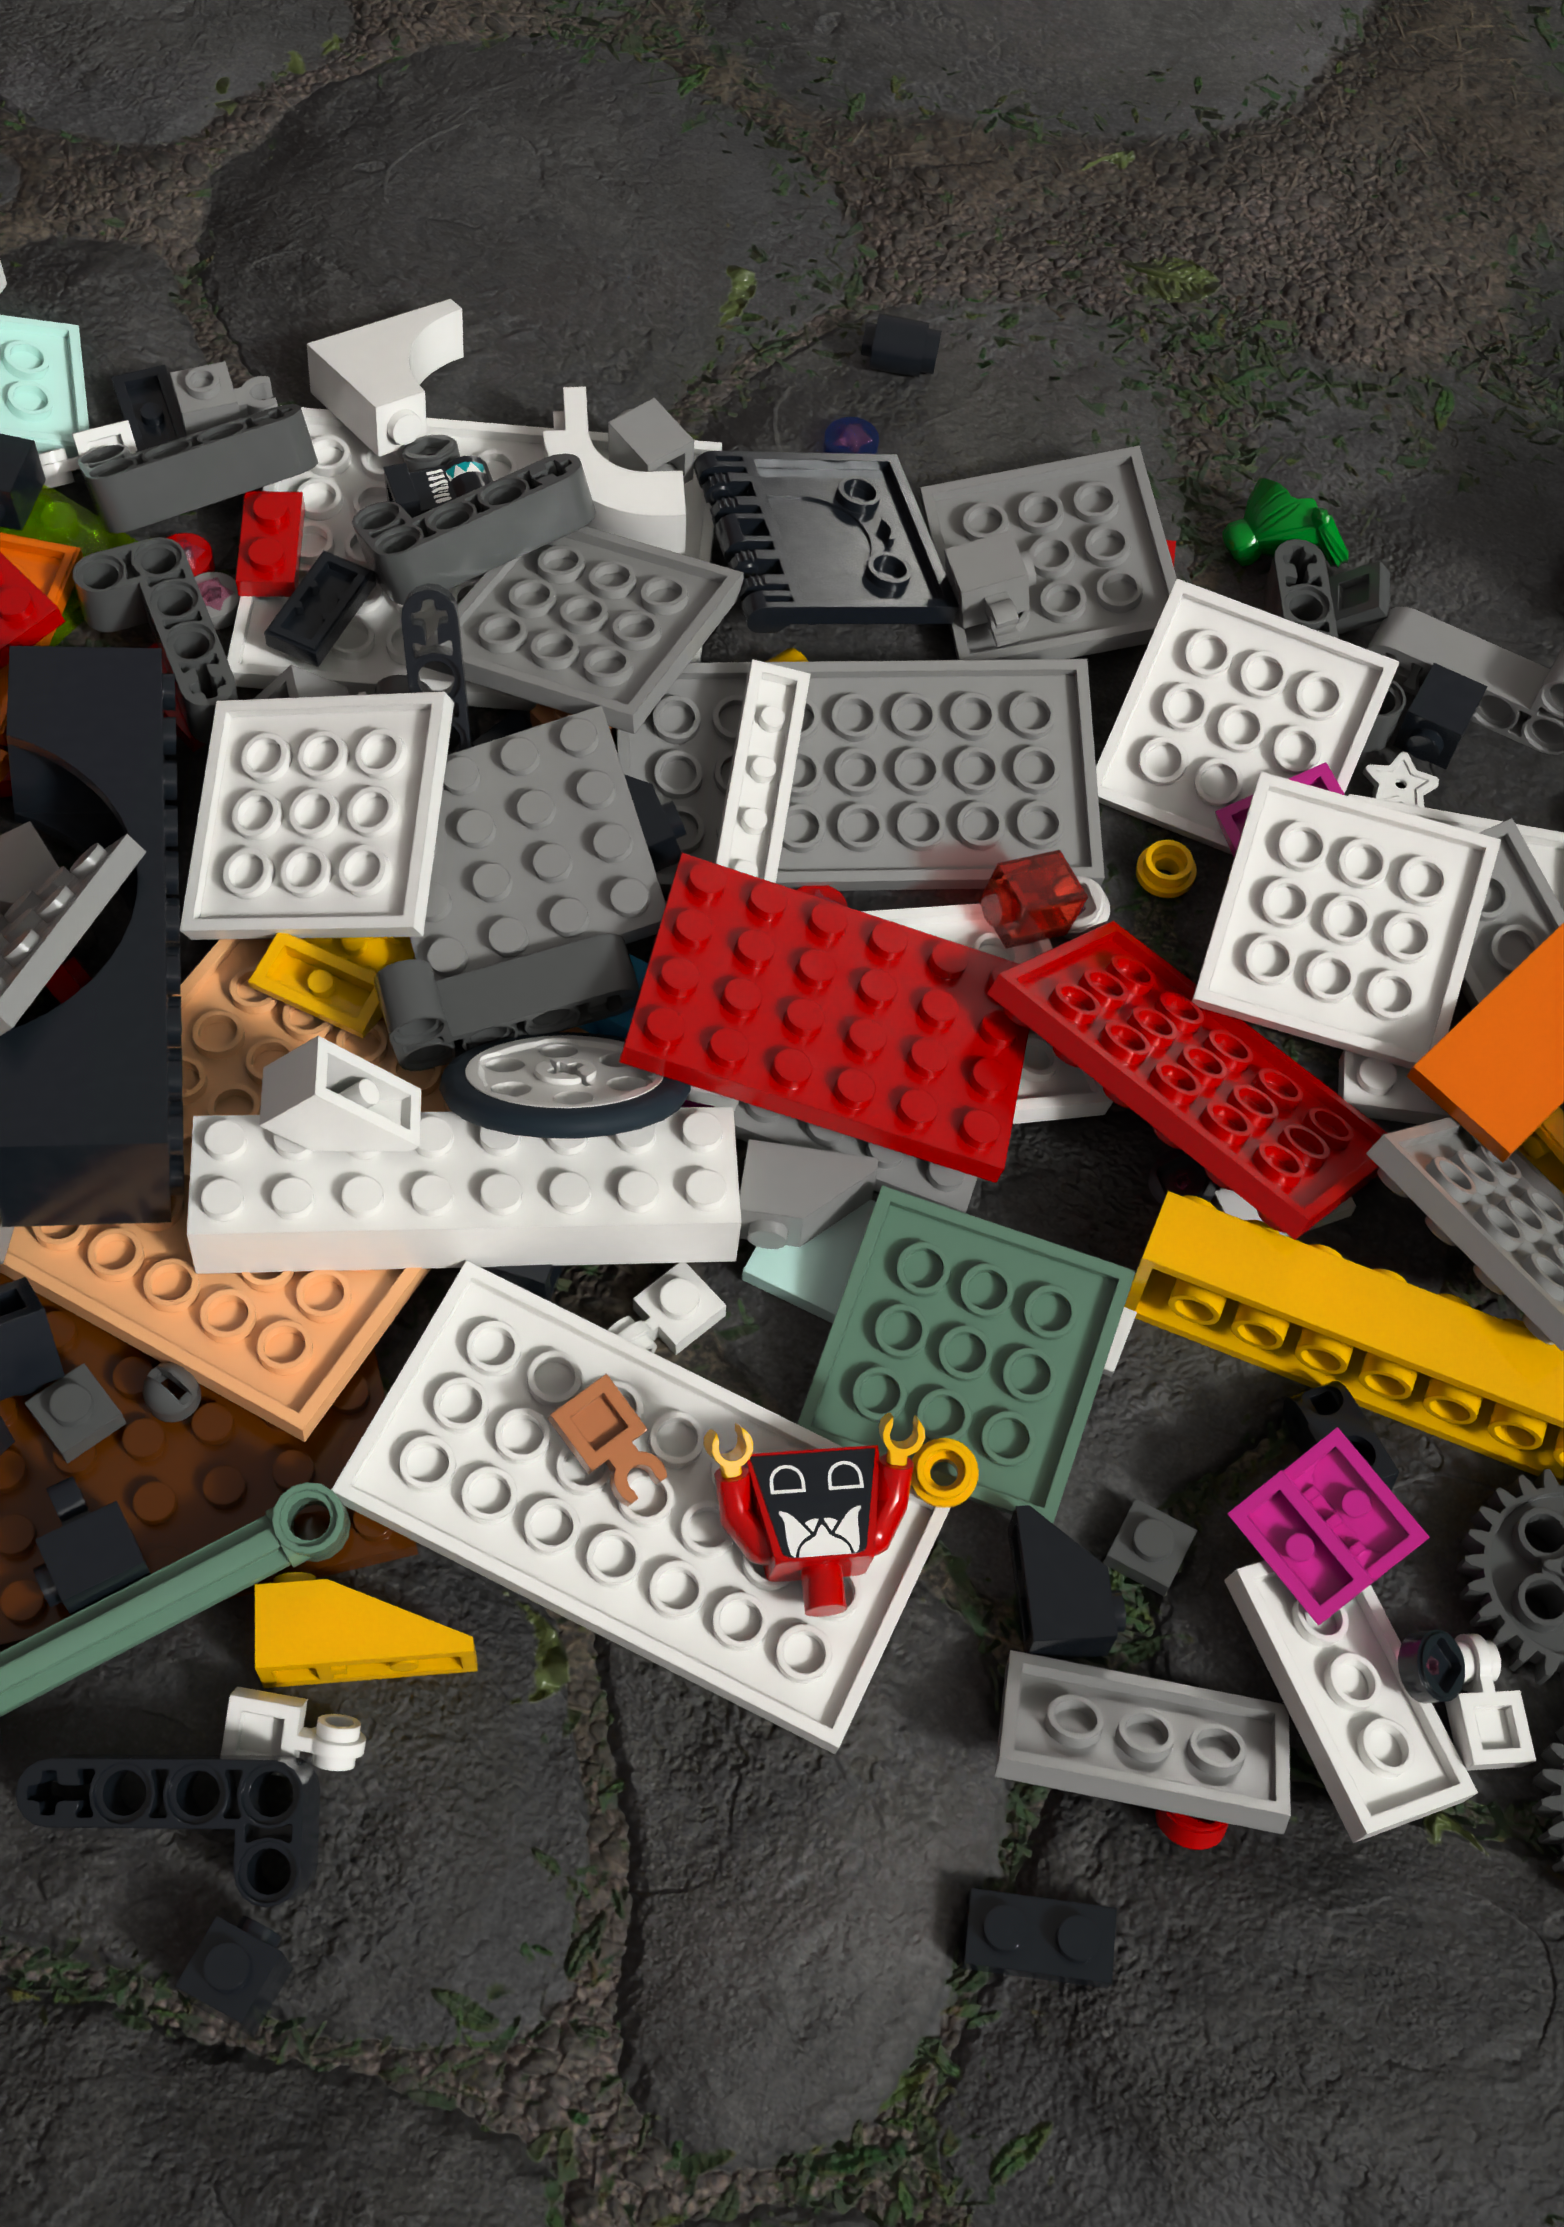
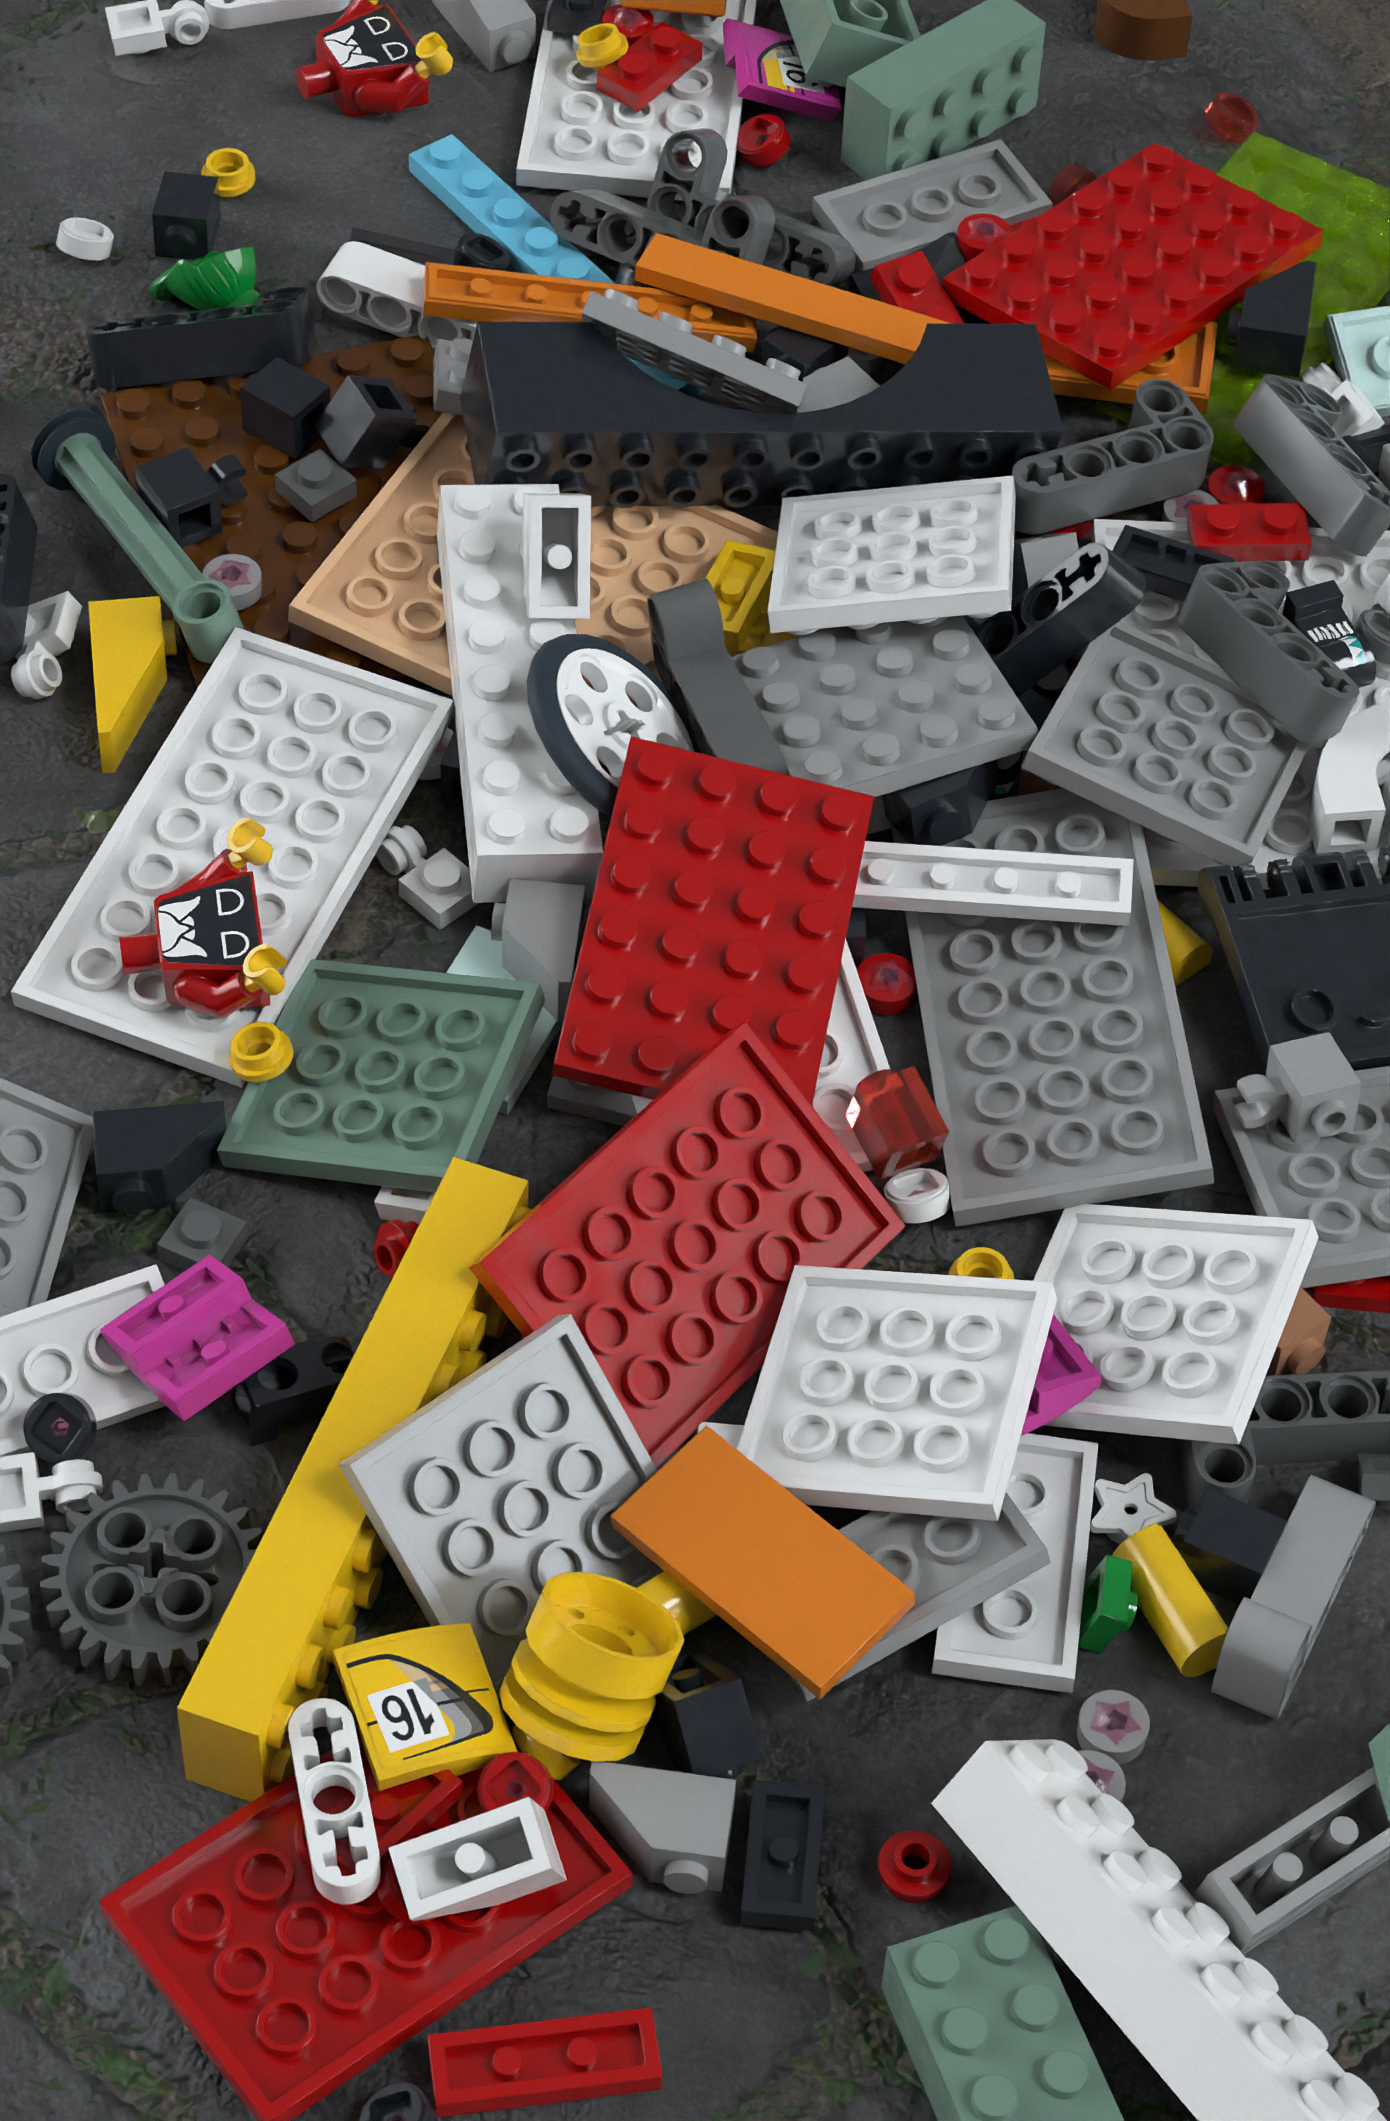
camera: 90 degrees right, 10 degrees down
dark grey hinge [143,1362,201,1422] -> none
nougat plate [547,1373,667,1507] -> none
none -> light grey tile [202,554,262,610]
none -> red plate [373,1219,419,1279]
none -> green plate [1078,1555,1138,1654]
none -> yellow brick [1112,1522,1229,1677]

